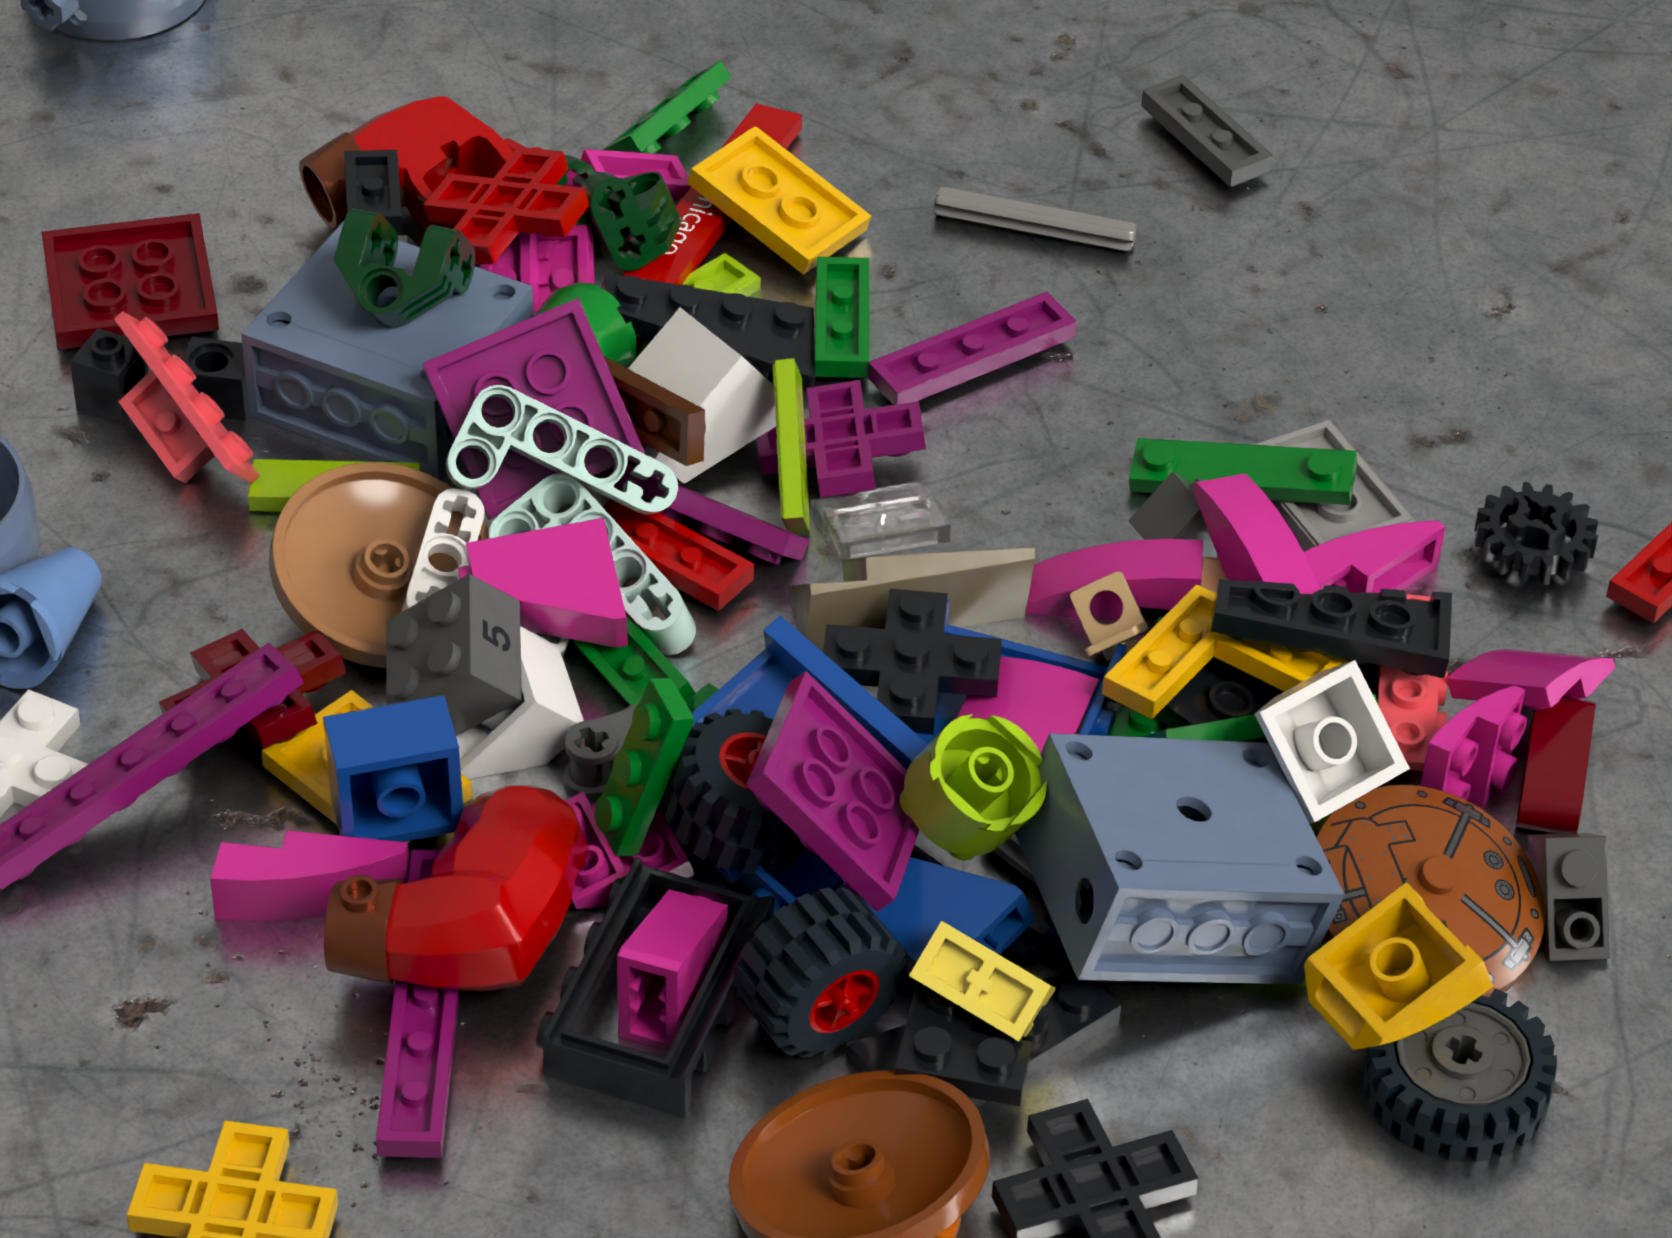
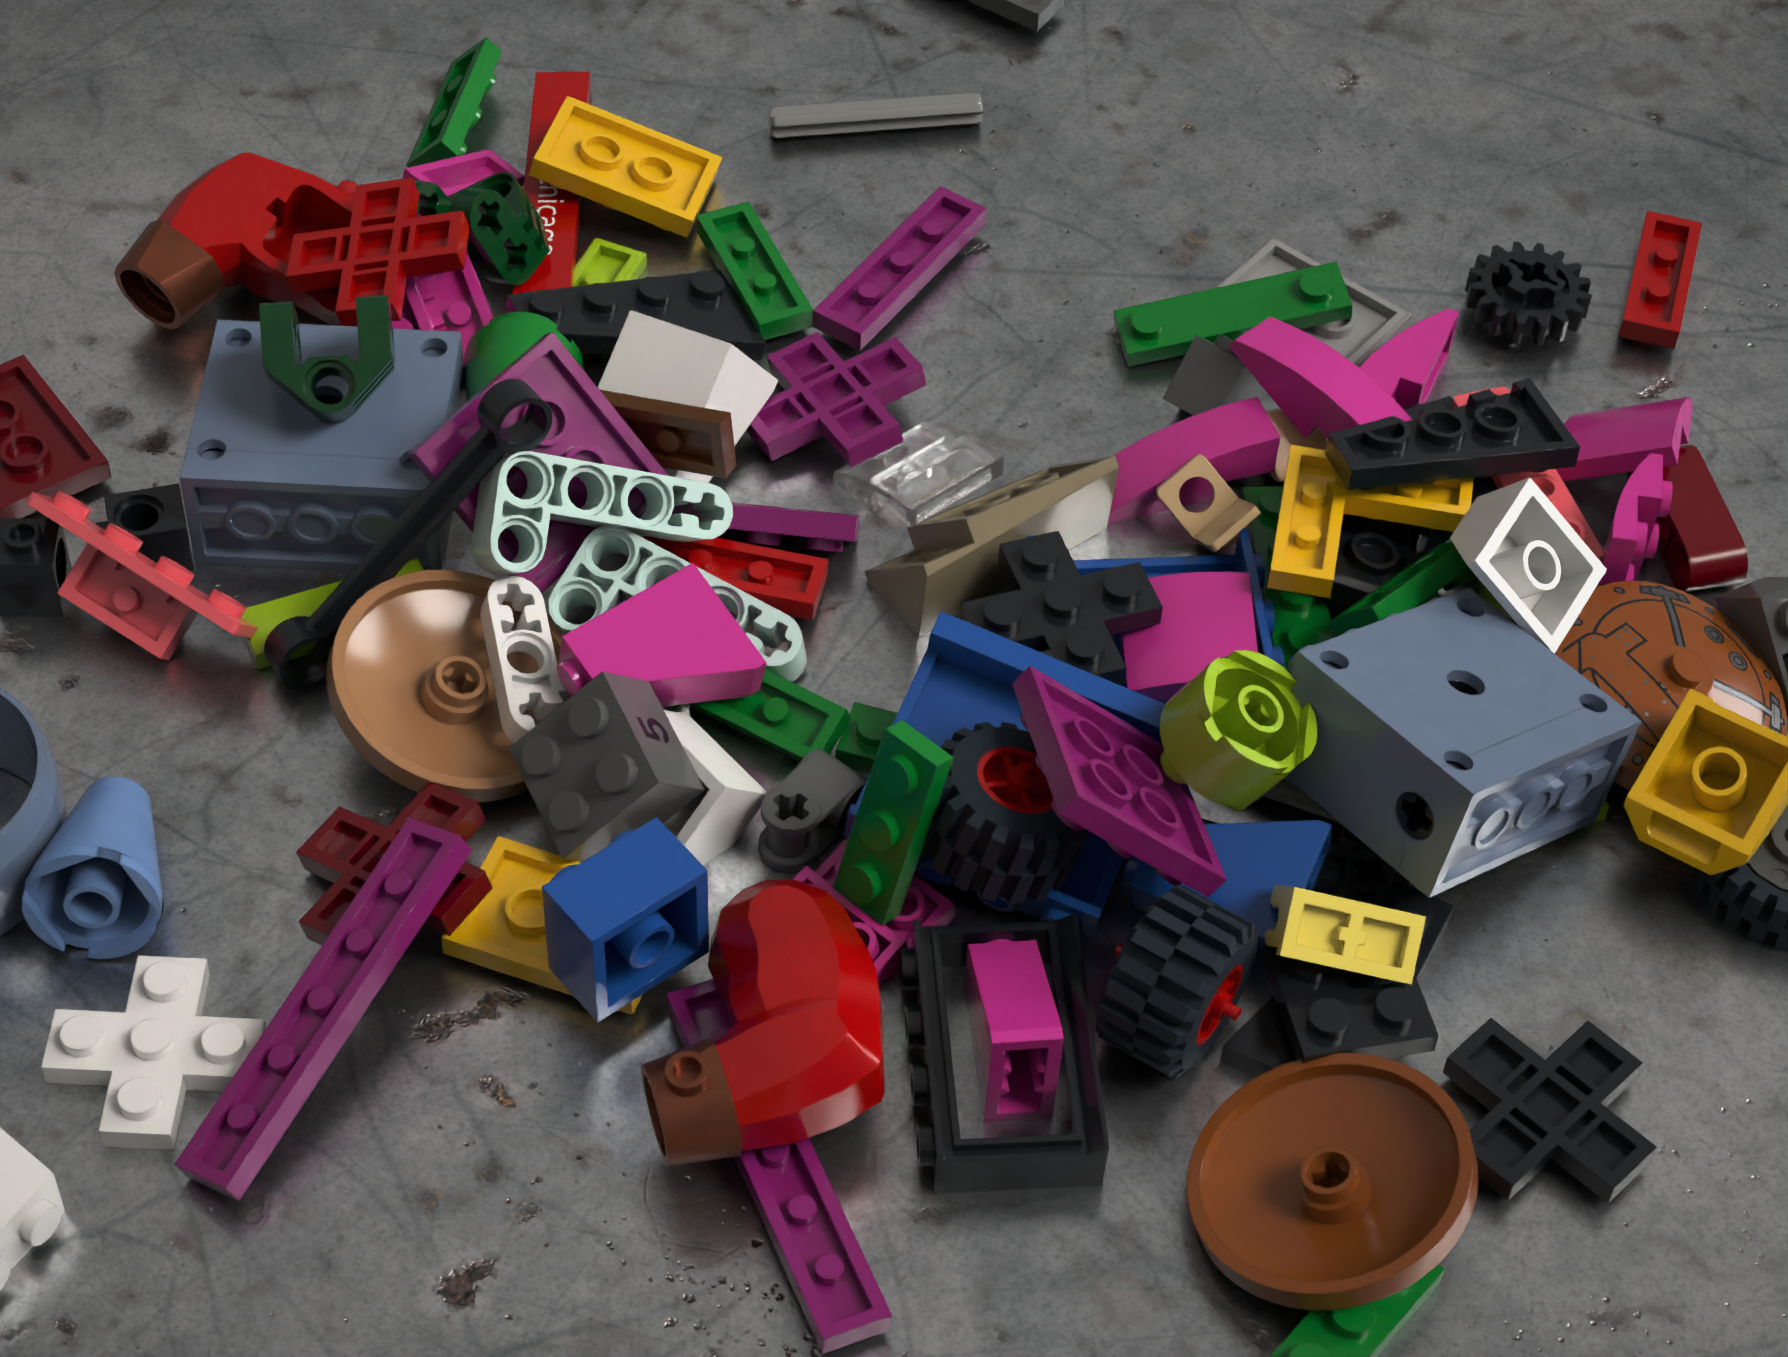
camera: 25 degrees left, 5 degrees up
dark pink slope [210,830,409,922] -> none
black slope [344,150,402,233] -> none
lime tile [773,358,810,535] -> none
none -> black piece [264,379,552,691]

